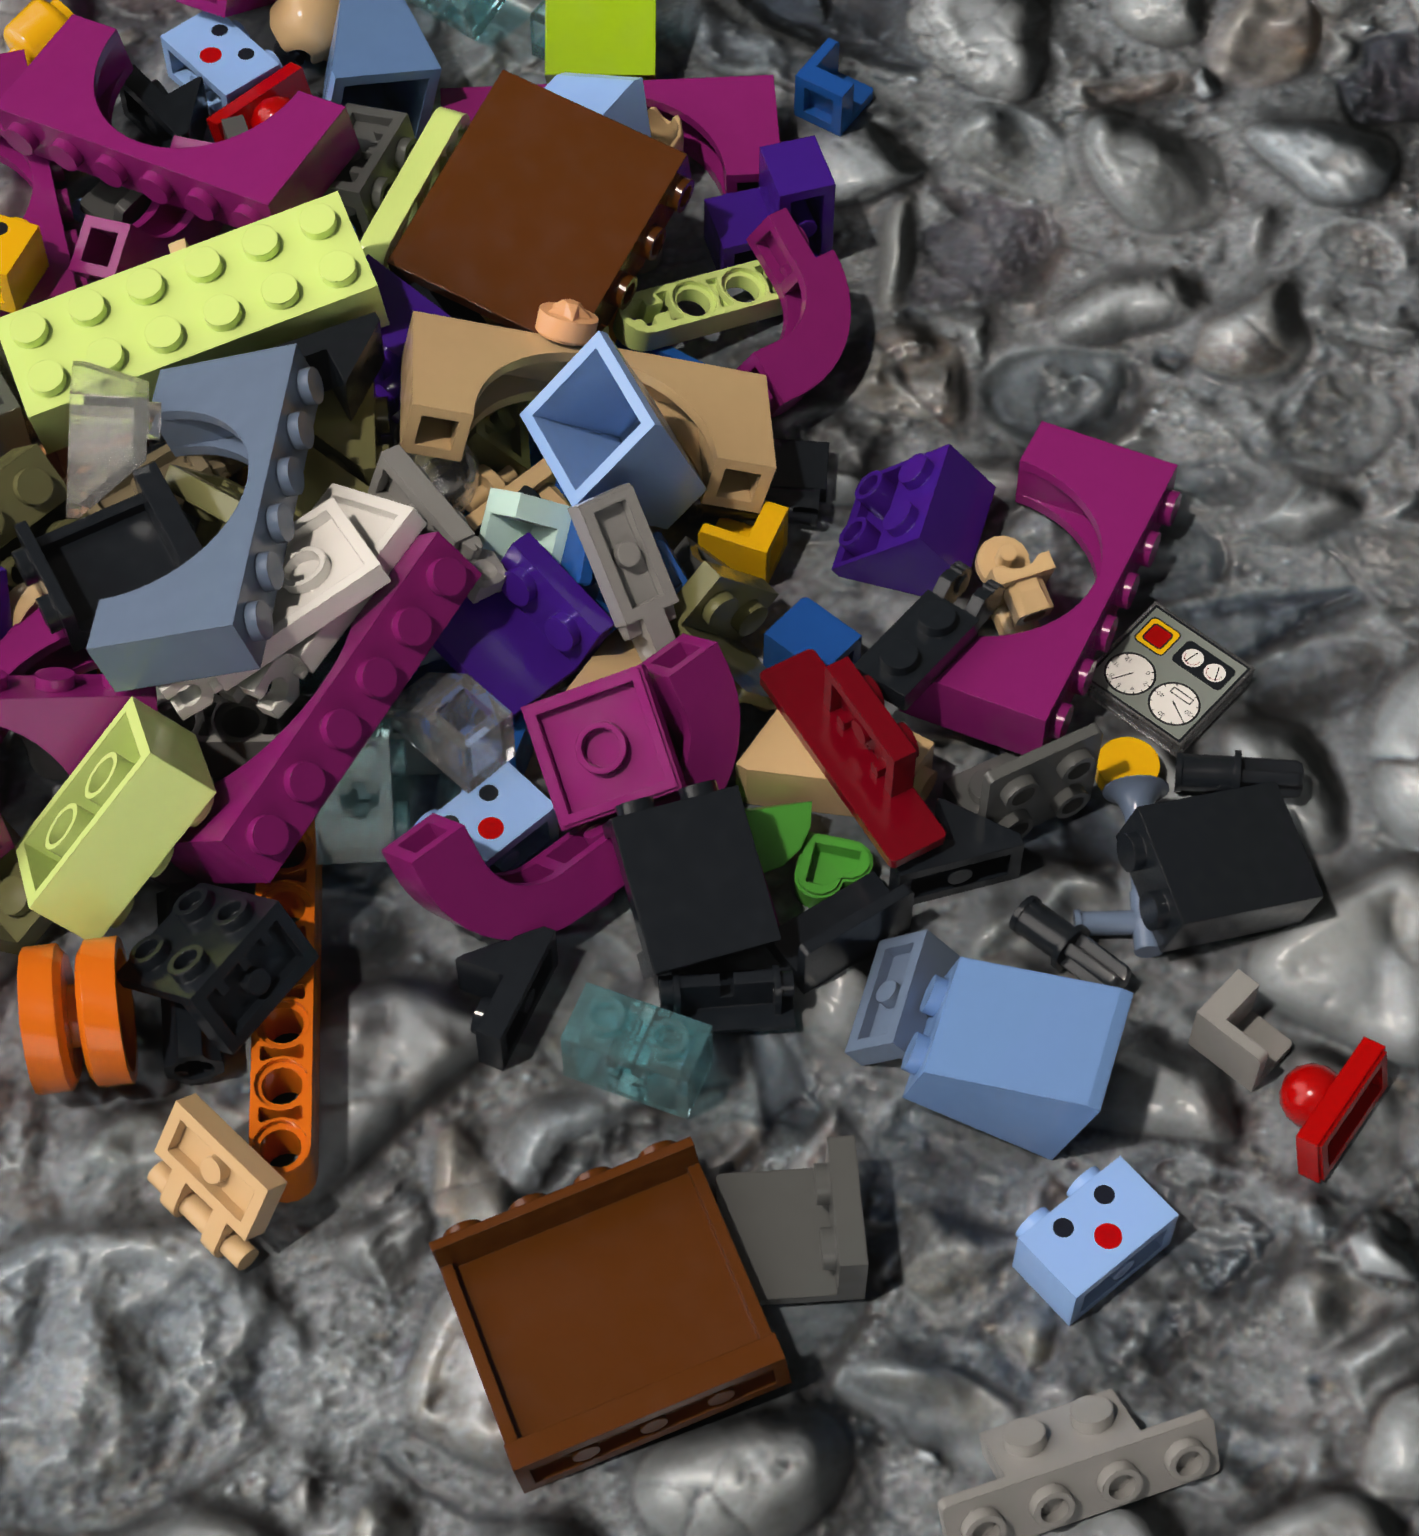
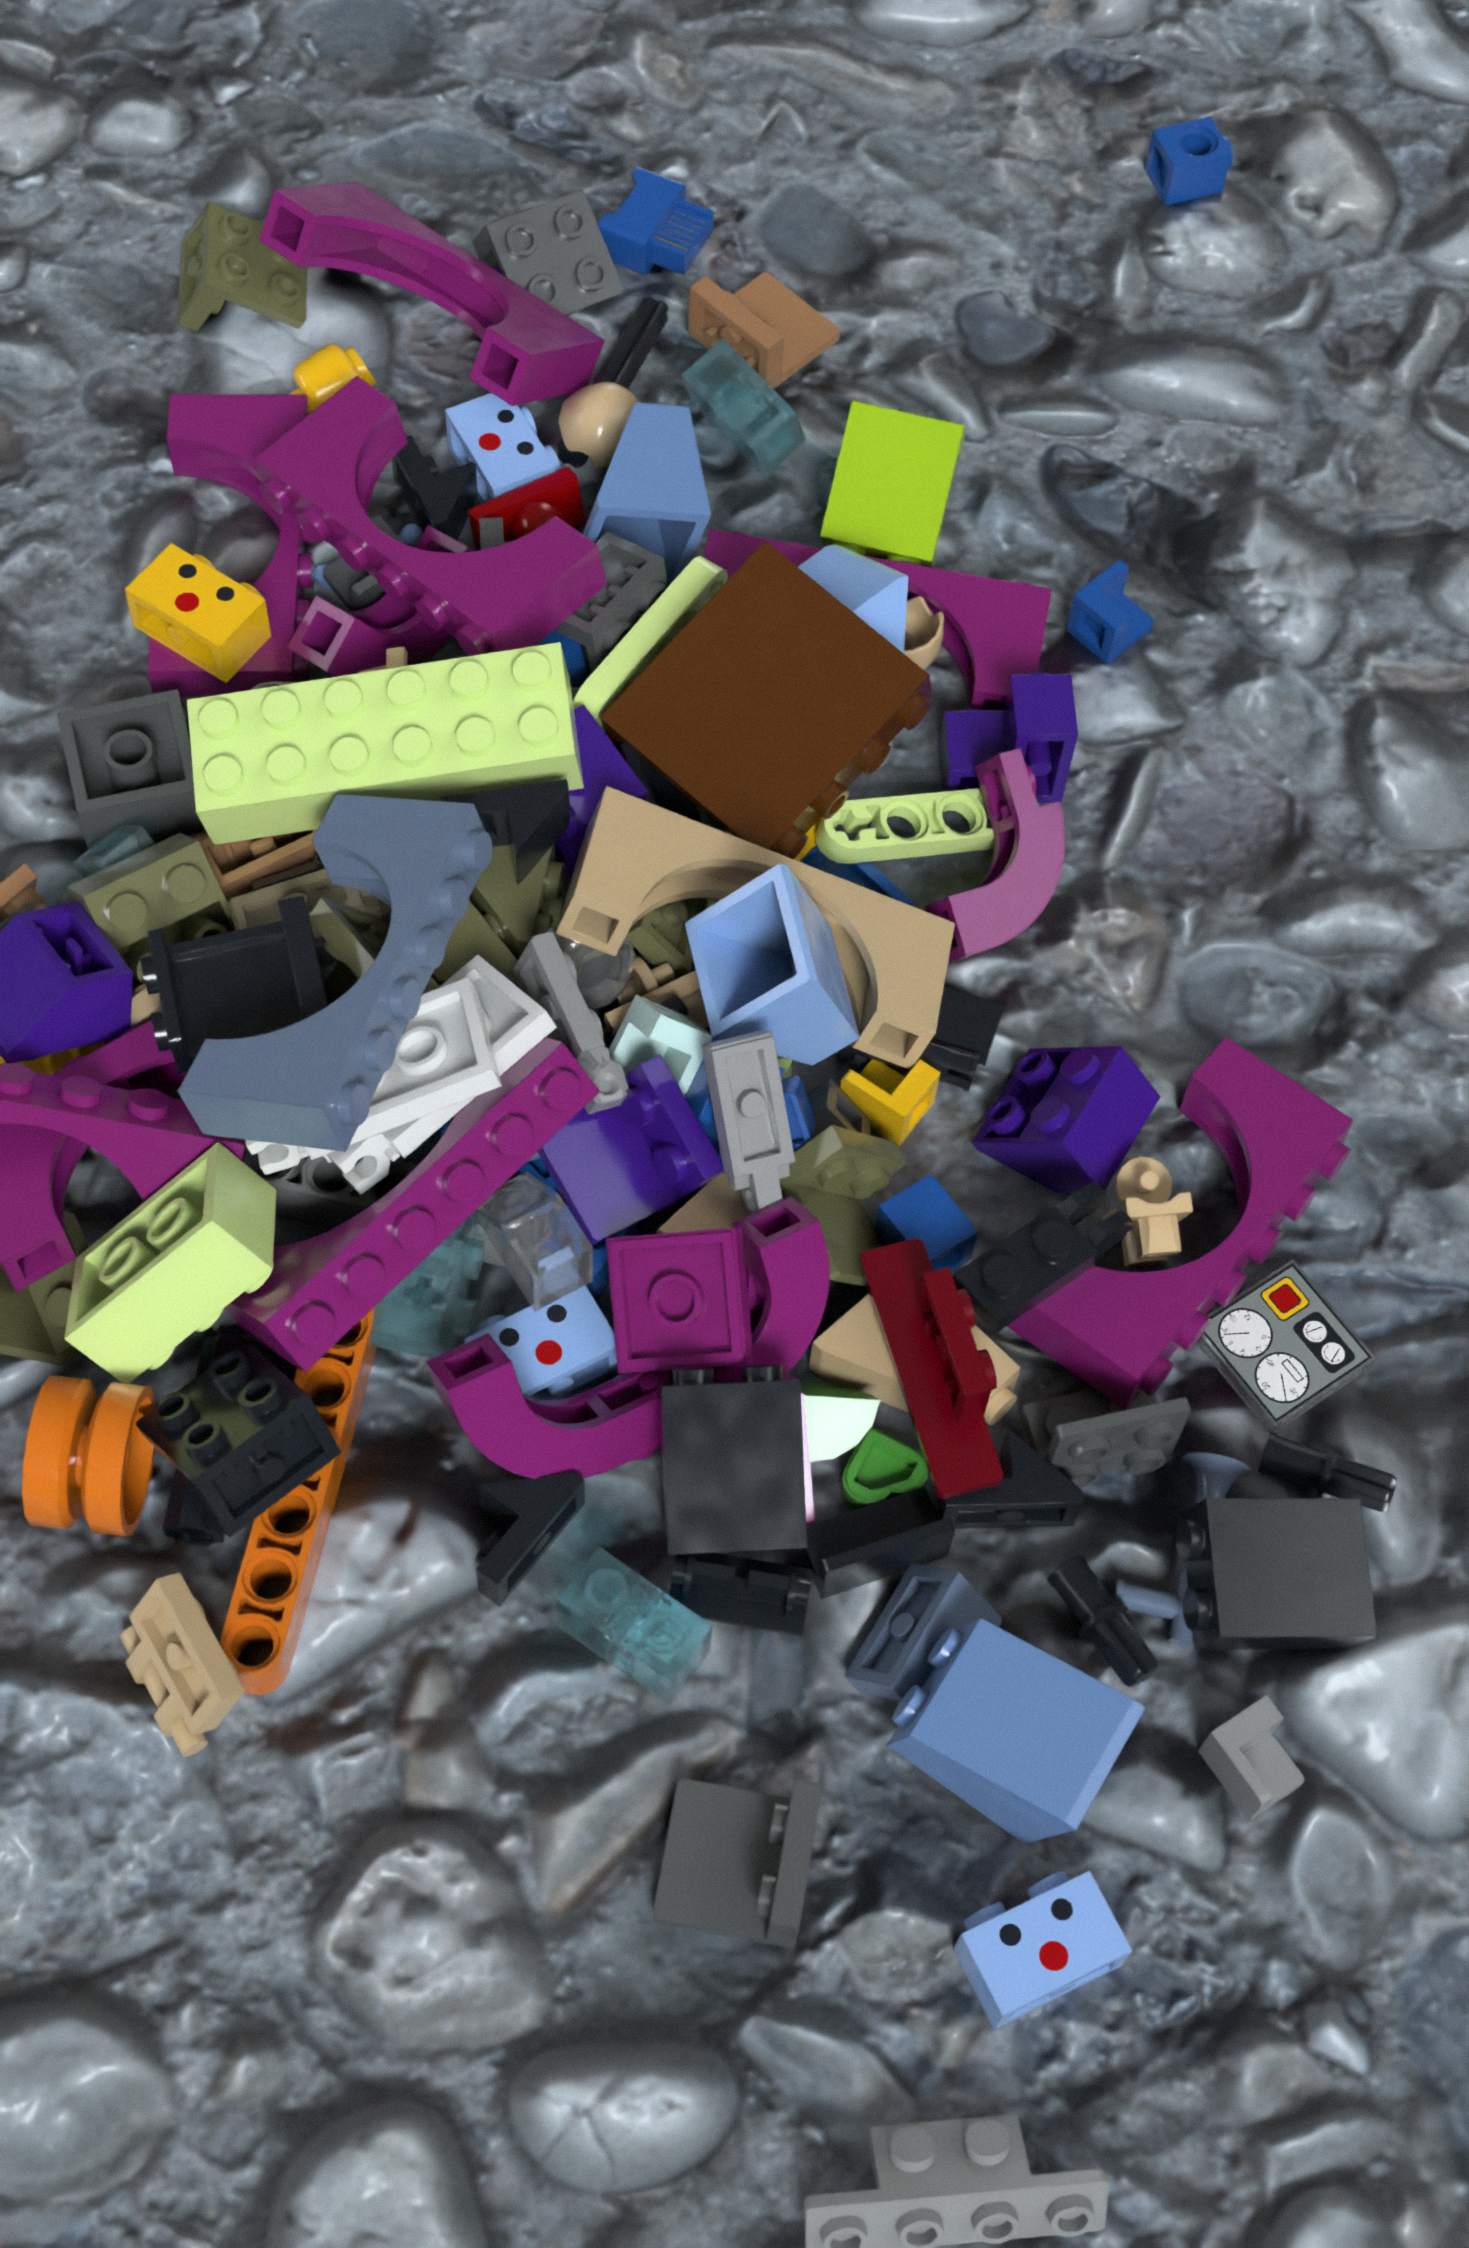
camera: 10 degrees right, 5 degrees up
clear slope [66,361,161,519] -> none
reddish brown panel [429,1136,792,1494] -> none
light nougat tile [535,299,599,346] -> none
yellow tile [1095,737,1160,791] -> none
red tile [1279,1037,1388,1183] -> none

